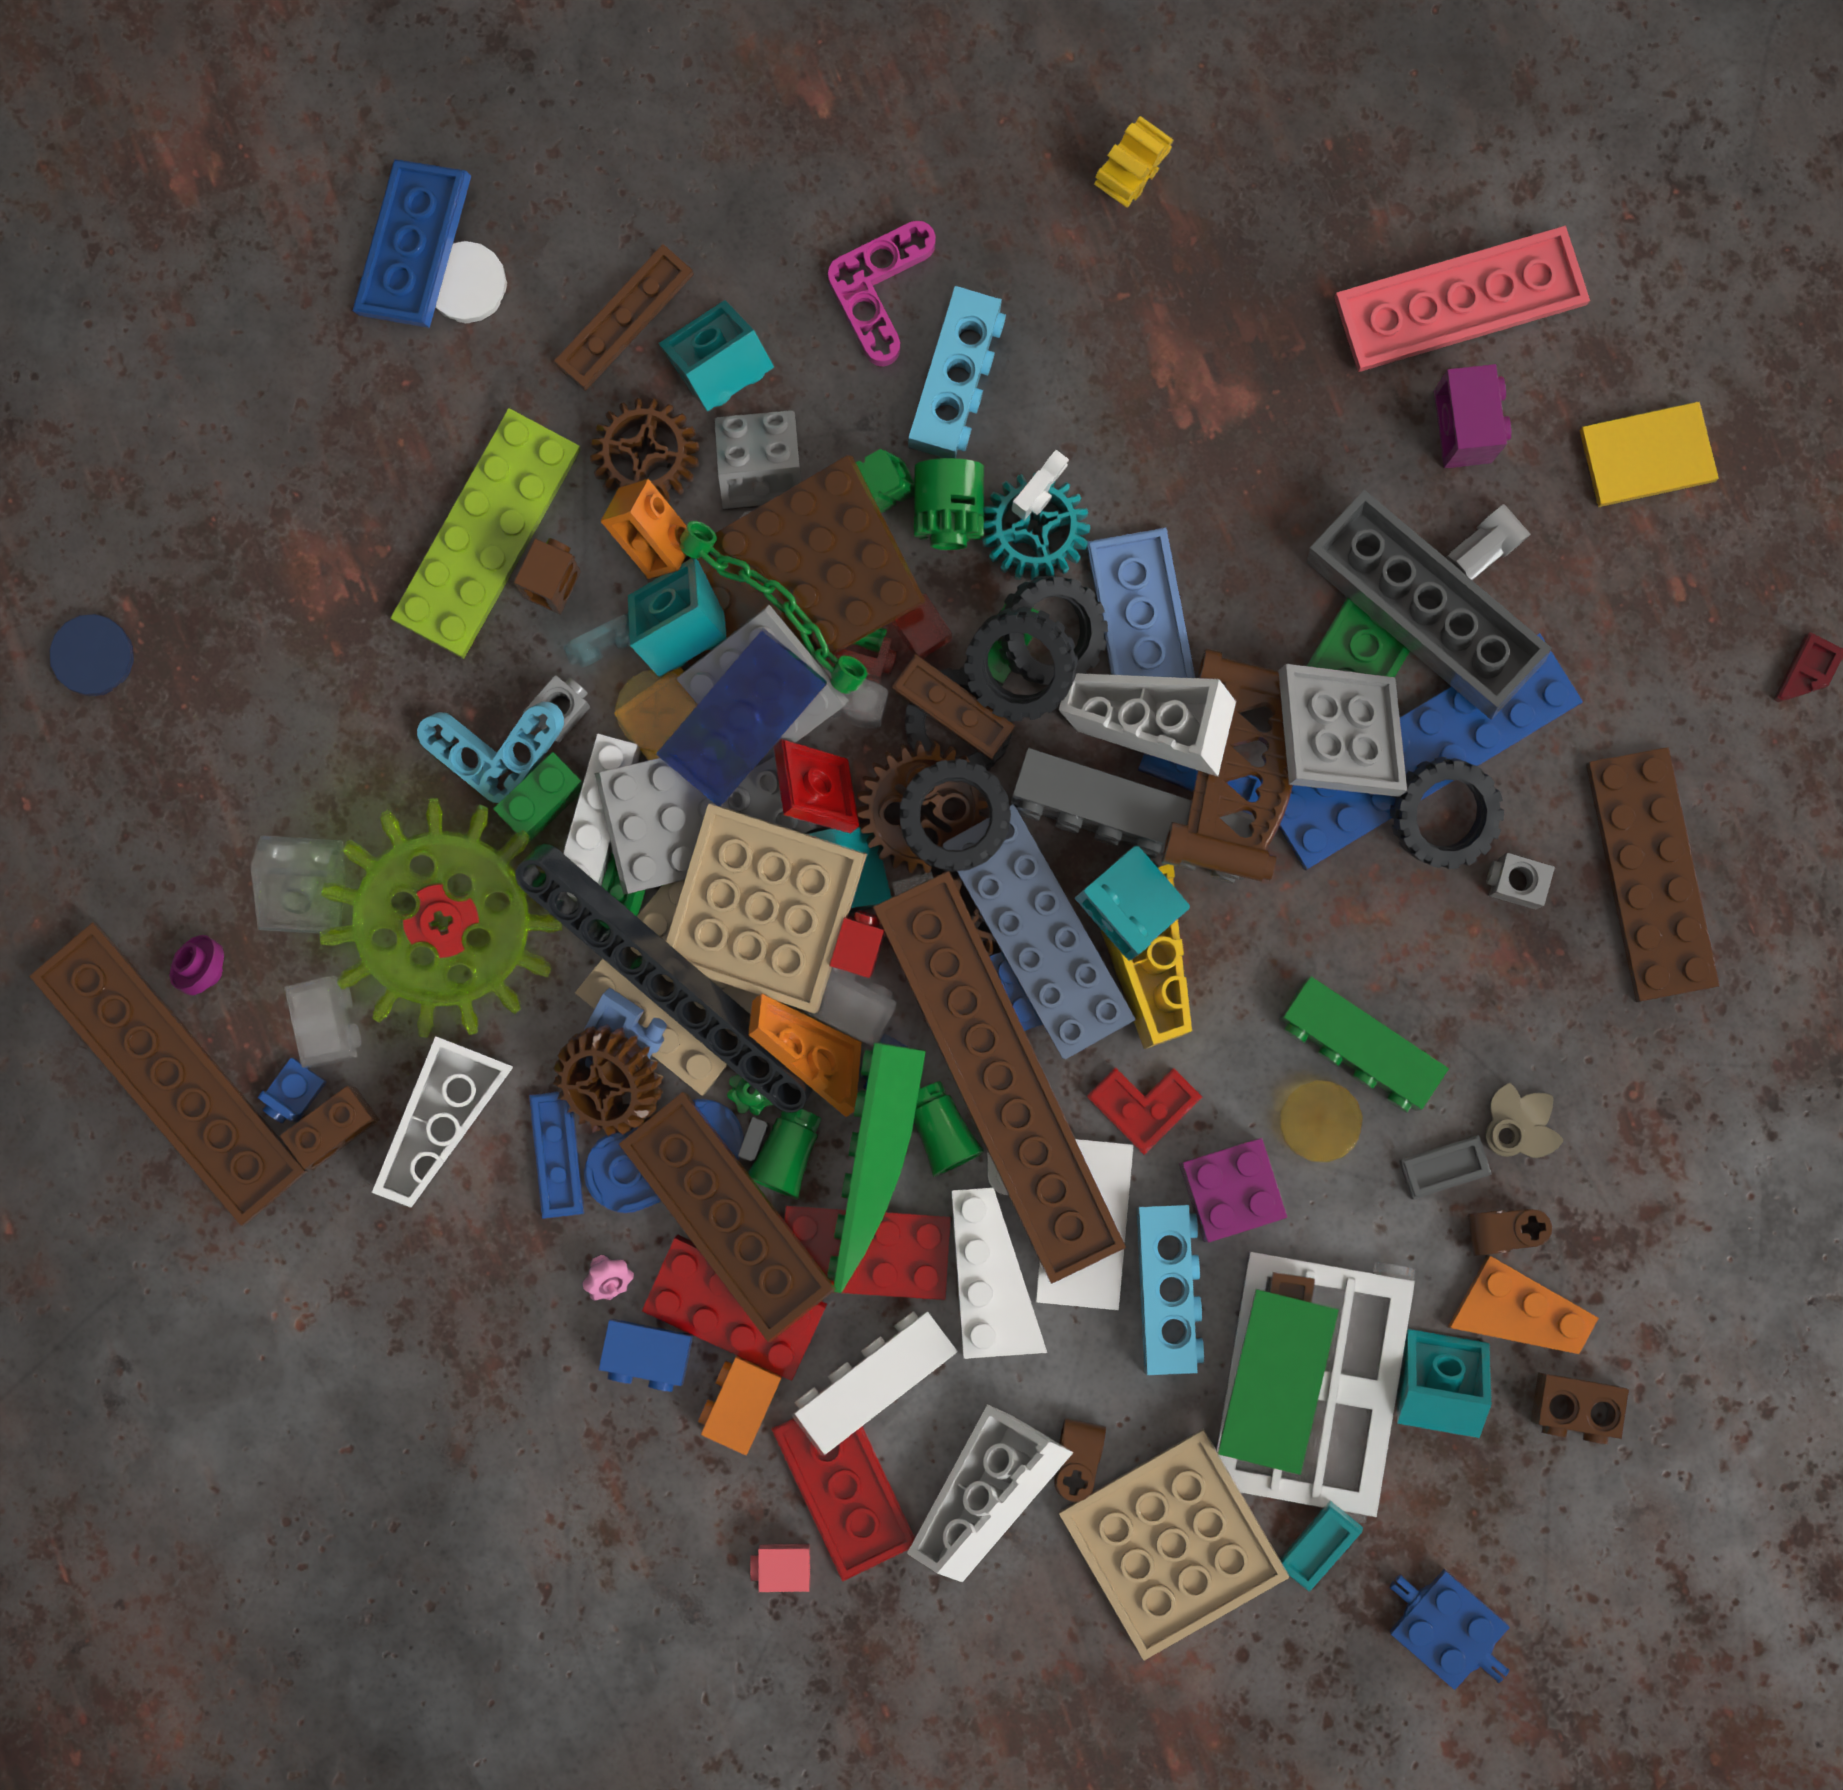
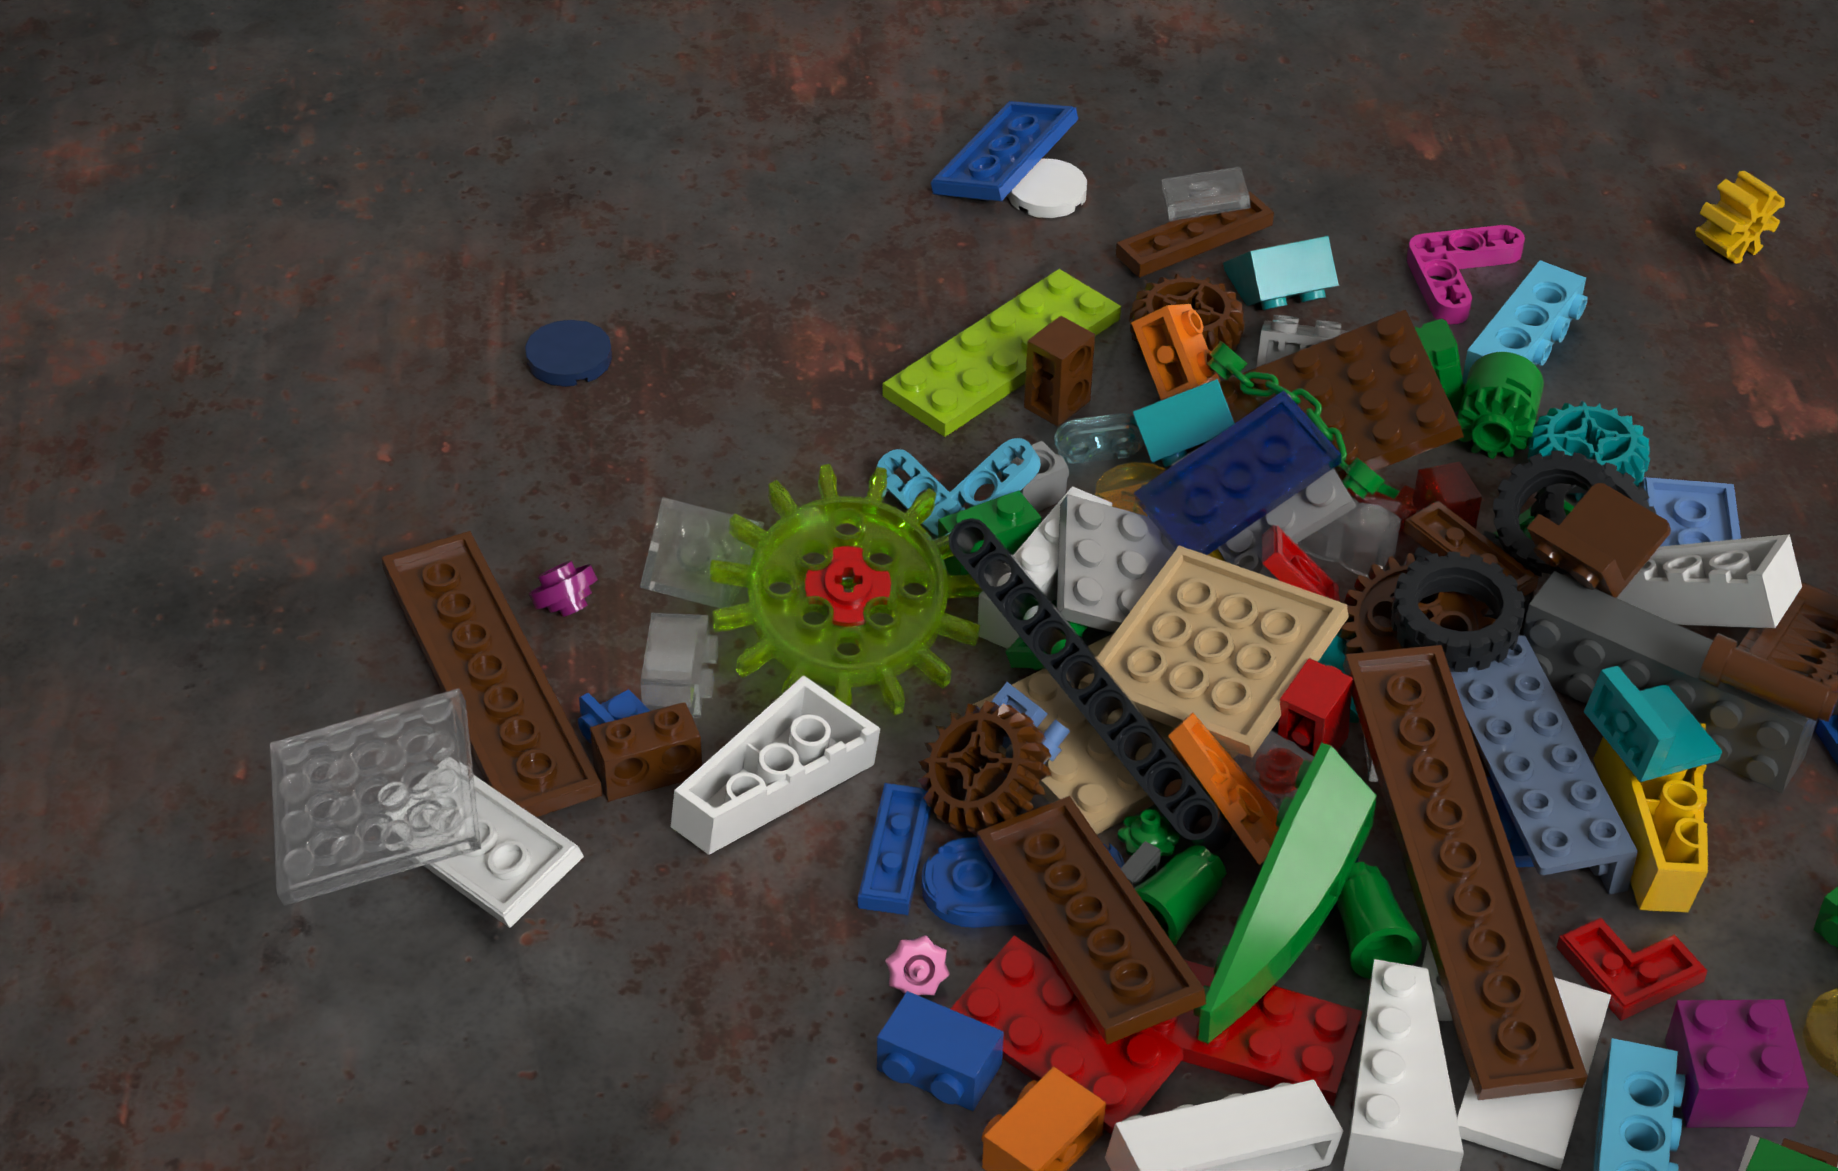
camera: 20 degrees right, 40 degrees down
white plate [1012,450,1069,521] -> none
none -> clear plate [270,688,481,906]
none -> white tile [377,758,584,928]
none -> clear tile [1161,167,1251,221]
none -> clear red plate [1255,748,1303,794]
none -> reddish brown bracket [1527,483,1671,598]

